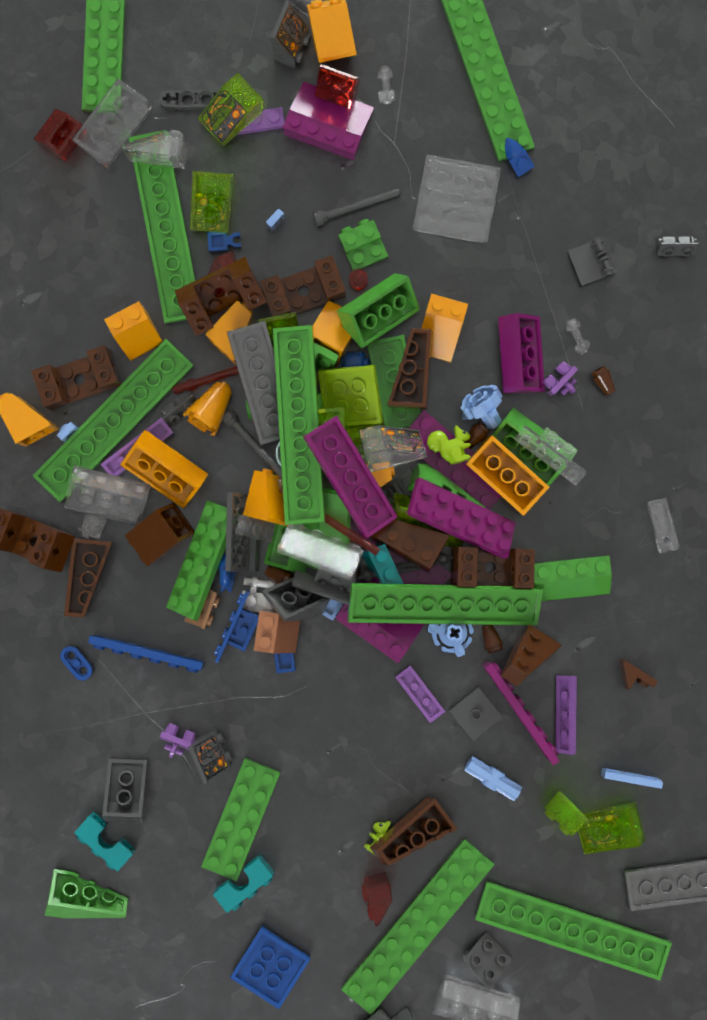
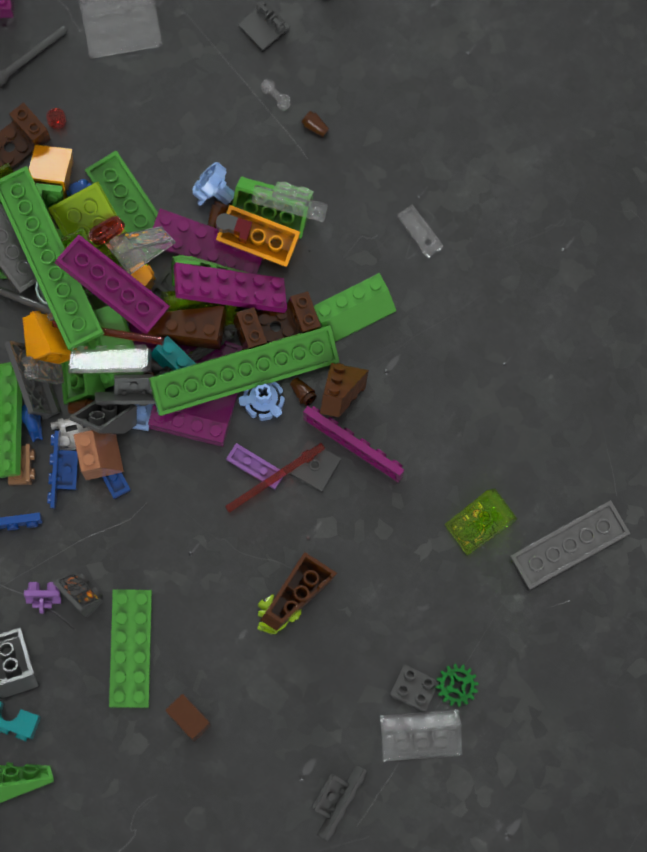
camera: 25 degrees left, 10 degrees down
teal arch [213,854,274,913] -> none
blue plate [230,926,310,1009] -> none
bright green slope [337,273,420,348] -> none
bright green plate [338,219,388,273] -> none
bright green plate [341,838,494,1015] -> none
clear red slope [361,871,393,926] -> none
reddish brown wedge [387,328,433,410] -> none
light orange slope [421,293,468,363] -> none
lime animal [427,425,471,465] -> none
light blue piece [464,756,522,801] -> none
bright green plate [475,881,672,981] -> none
magenta slope [498,313,545,394] -> none
medium lavender hips [543,361,578,396] -> none
clear neon green slope [544,791,589,836] -> none
medium lavender plate [556,675,577,755] -> none
light blue tile [601,768,663,789] -> none
reddish brown slope [619,659,658,690] -> none
none -> clear red plate [88,216,125,245]
none -> reddish brown panel [165,694,211,742]
none -> leg [216,213,252,244]
none -> clear red bar [225,443,325,513]
none -> green gear [435,664,479,707]

